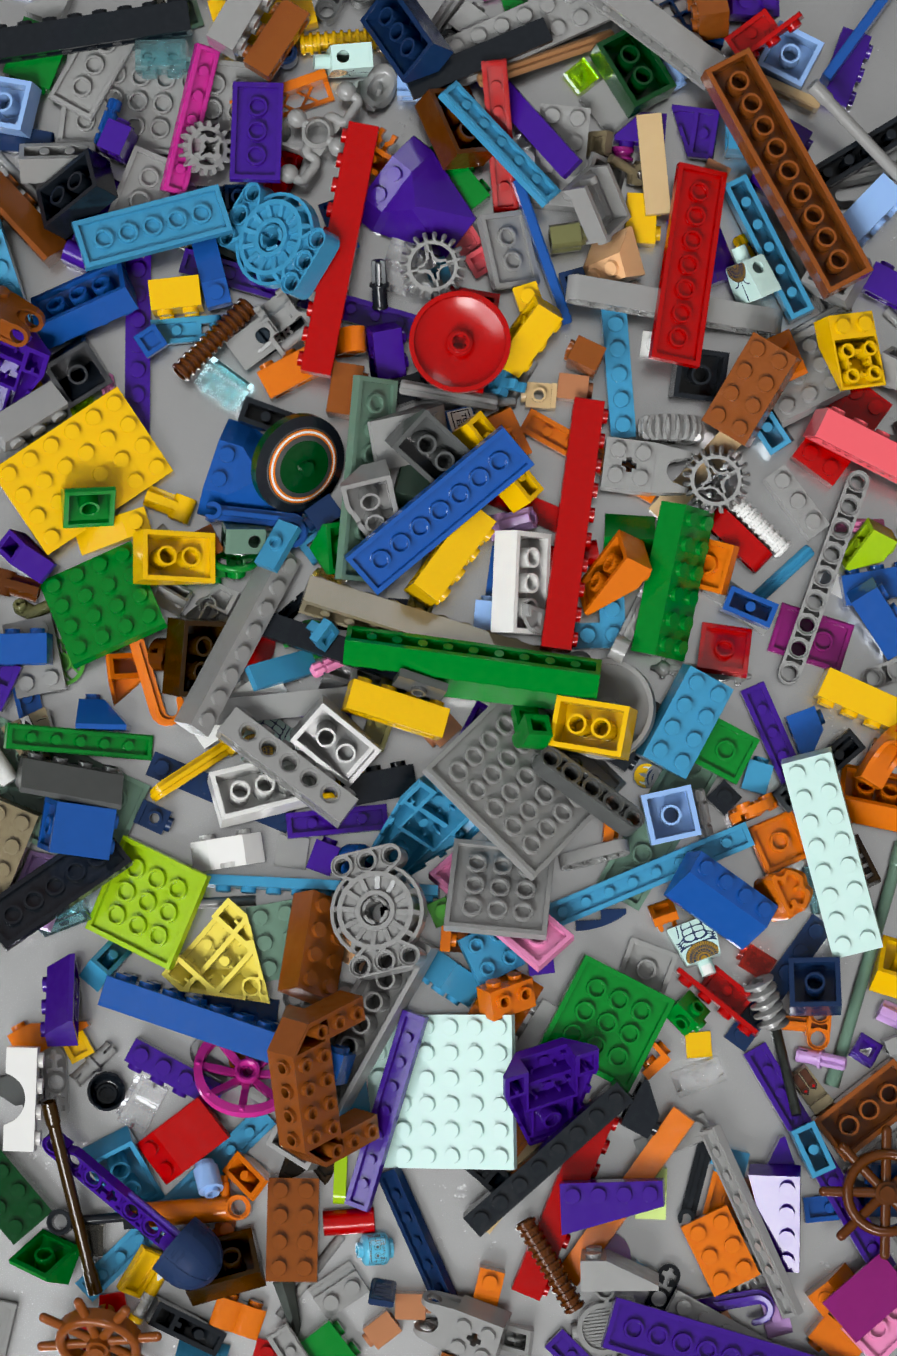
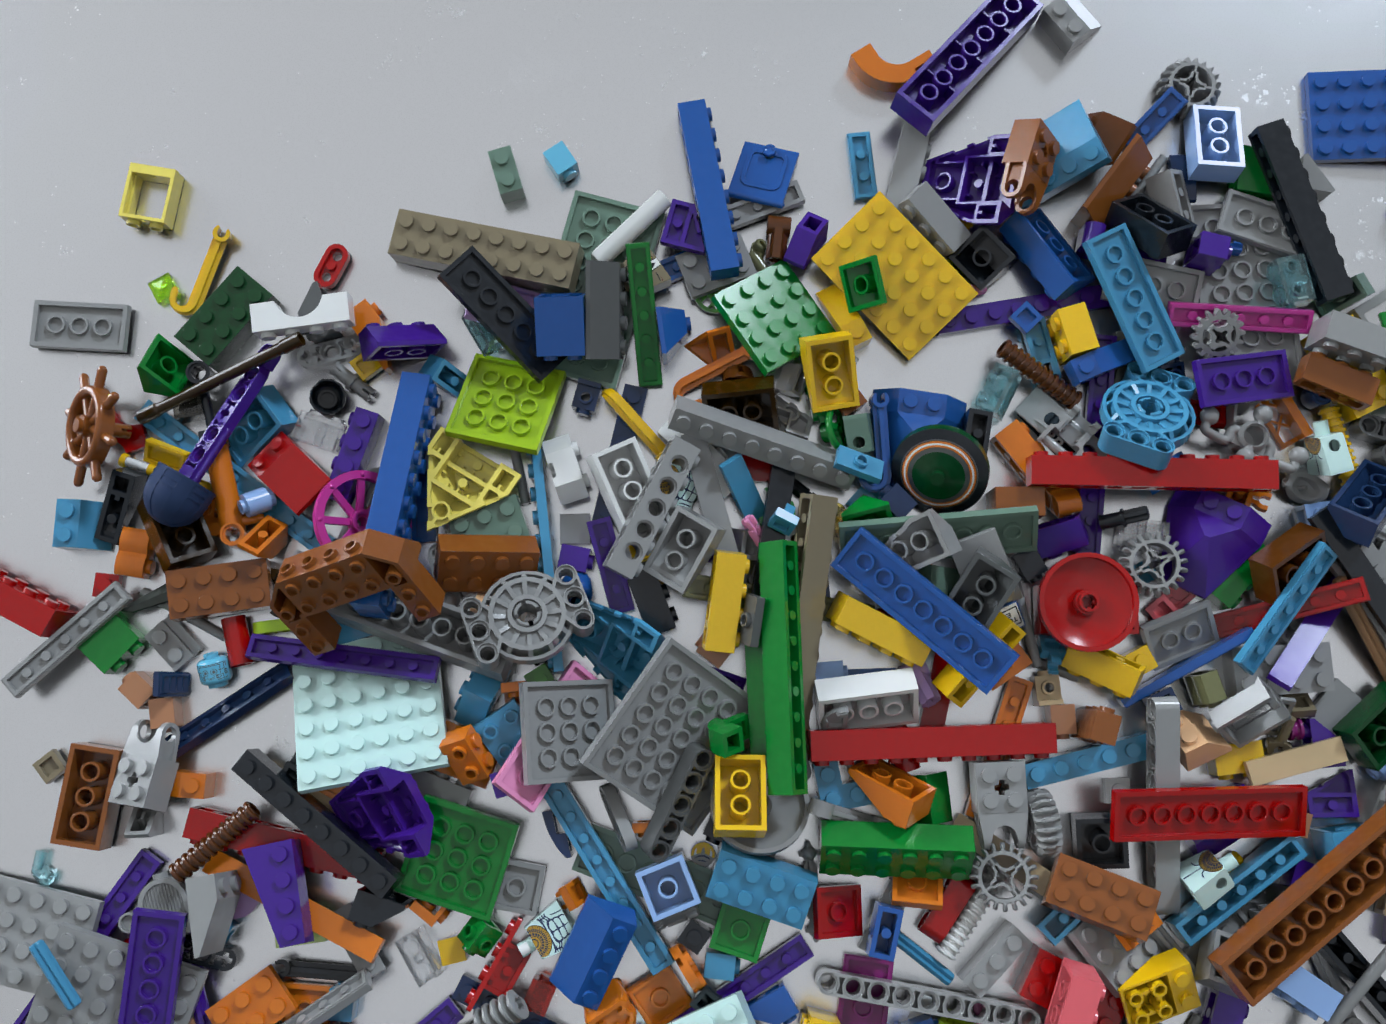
camera: 80 degrees right, 5 degrees down
yellow piece [143,486,197,525] -> none
light grey axle [399,379,498,412] -> none
clear neon green tile [563,58,599,94] -> none

